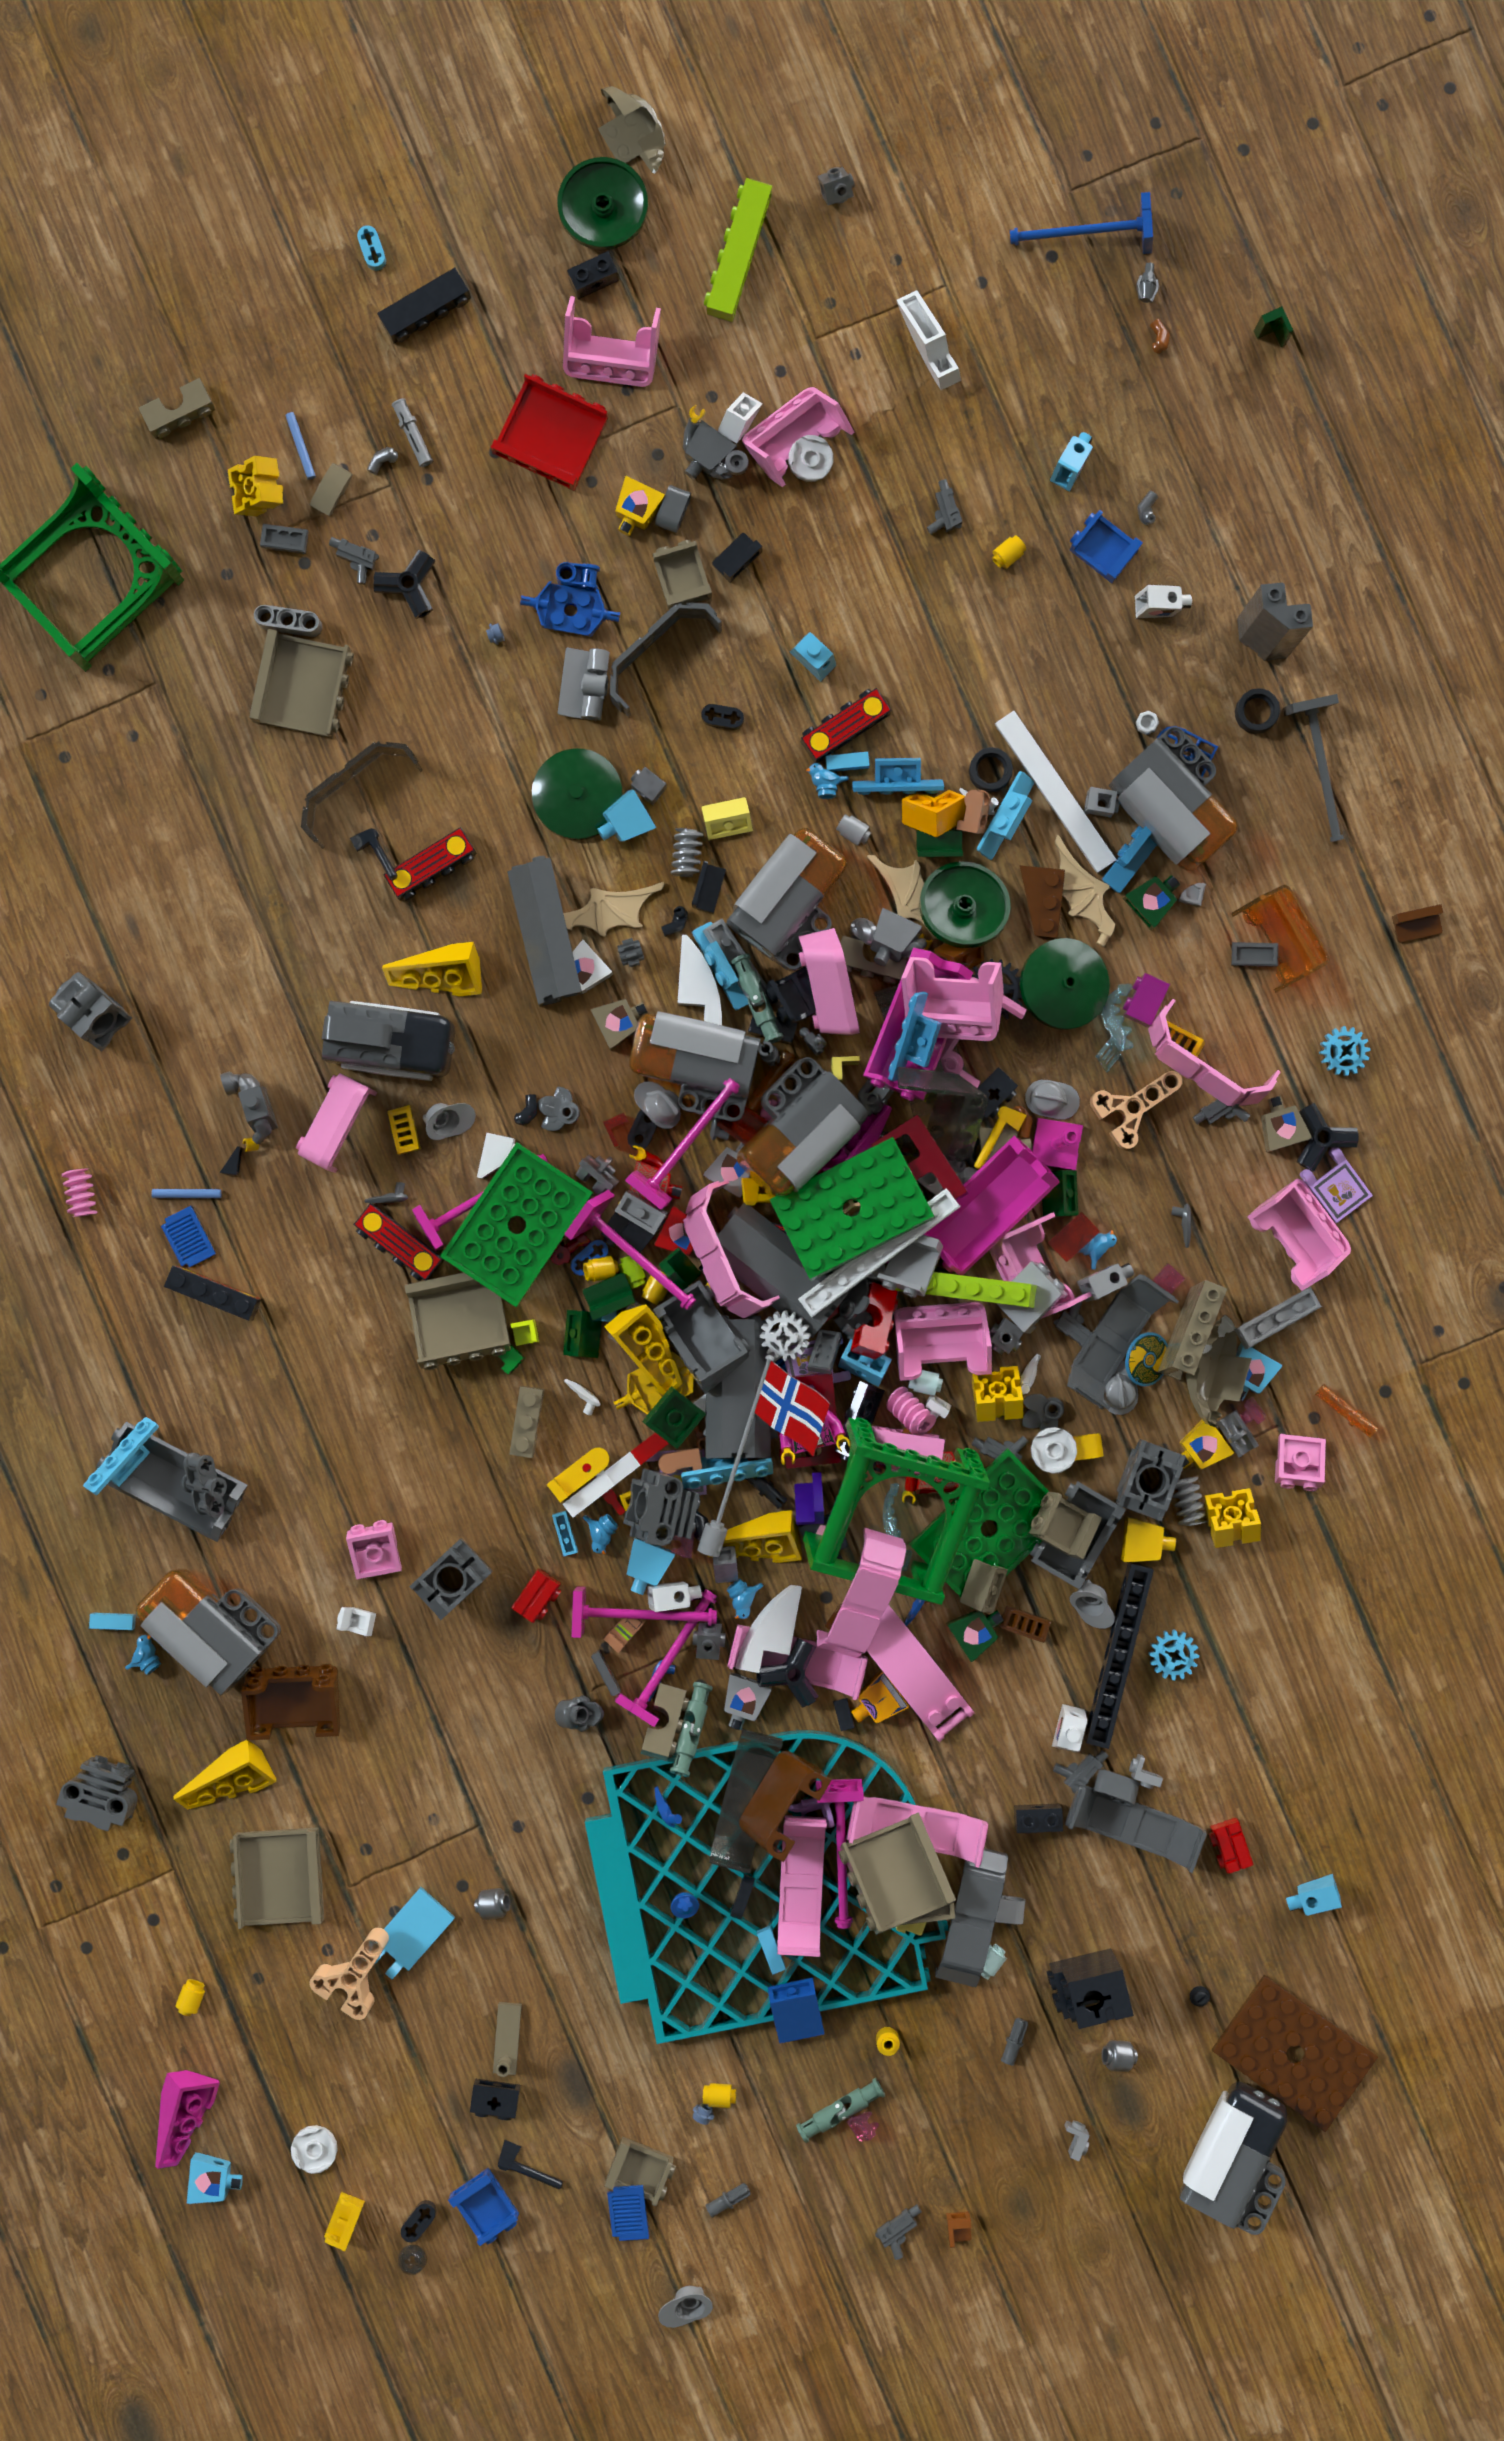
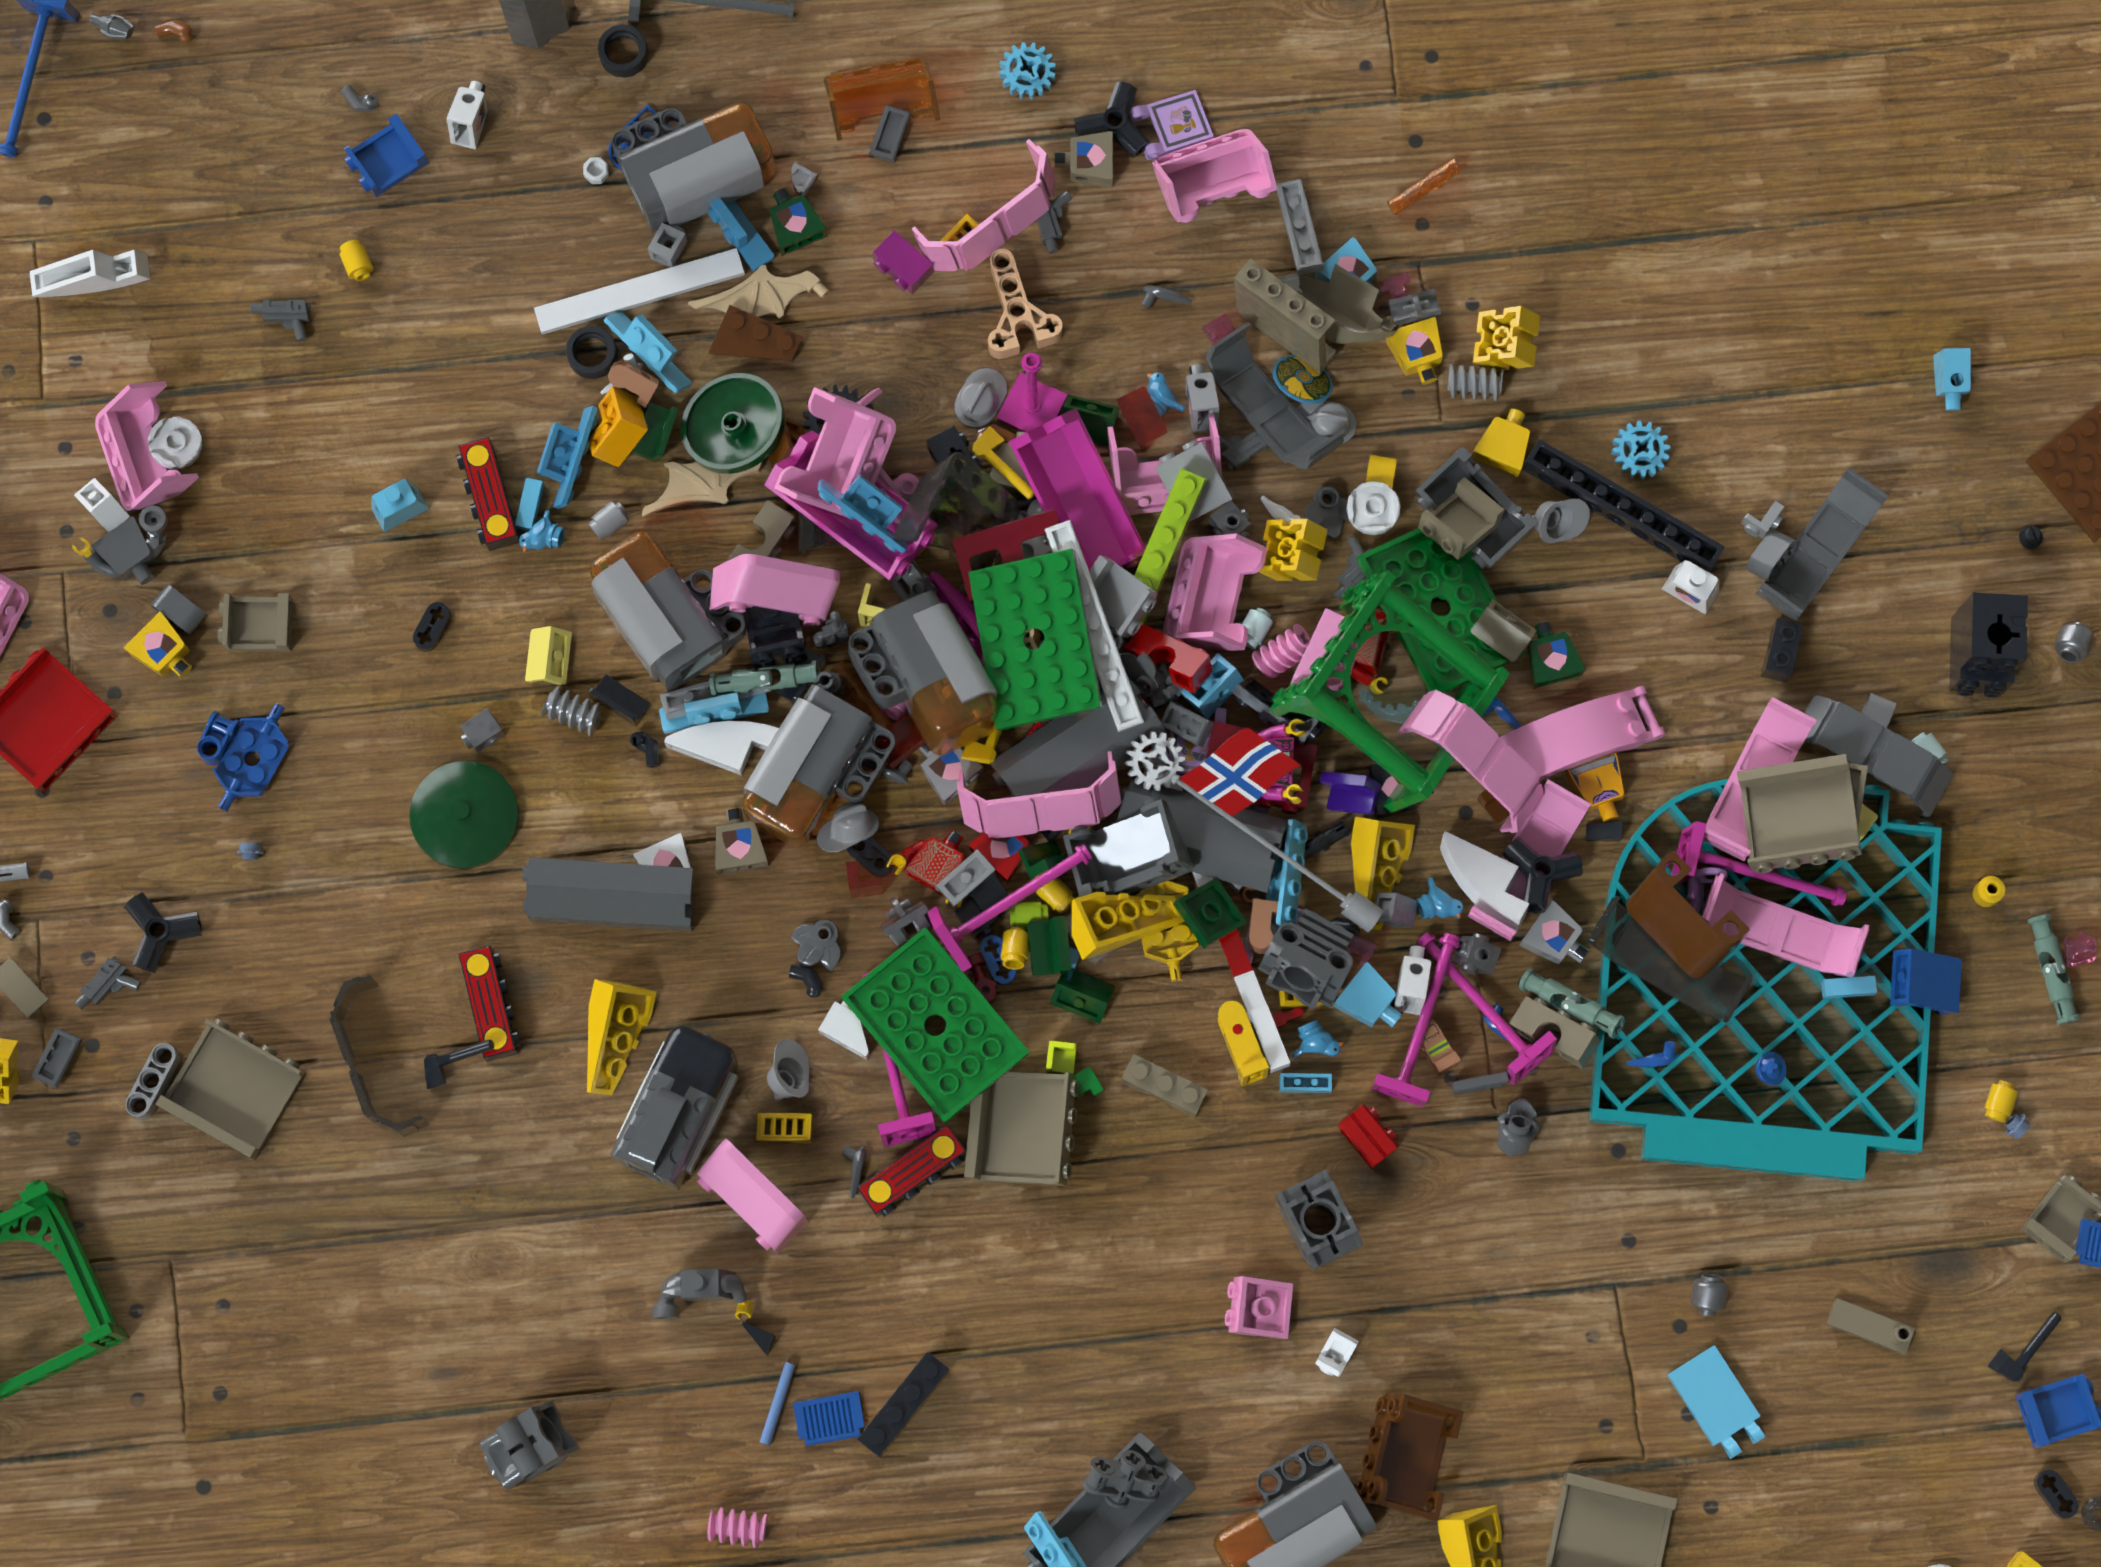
camera: 75 degrees left, 10 degrees down
light nougat beam [310,1928,389,2020] -> none
black brick [470,2078,521,2121] -> none
light grey panel [558,647,610,721] -> none
tan animal [563,882,664,937] -> none
white bar [564,1379,600,1415] -> none
medium azure torso [597,790,656,841] -> none
dark grey windscreen [610,603,722,717] -> none
dark grey gear [617,938,644,967] -> none
dark pink tile [625,1078,740,1210] -> none
black panel [712,532,762,583] -> none
black beam [730,1874,755,1920] -> none
torso [850,908,933,966] -> none
white tile [925,1395,951,1419] -> none
reddish brown slope [999,1605,1051,1643] -> none
dark grey axle [1001,2018,1028,2066] -> none
dark green dish [1020,938,1110,1030] -> none
medium azure torso [1050,432,1093,492] -> none
dark grey piece [1053,1750,1109,1794] -> none
clear light blue piece [1095,984,1134,1072] -> none
dark grey piece [1116,1439,1186,1521] -> none
red brick [1208,1818,1254,1874] -> none
bright pink plate [1275,1434,1326,1491] -> none

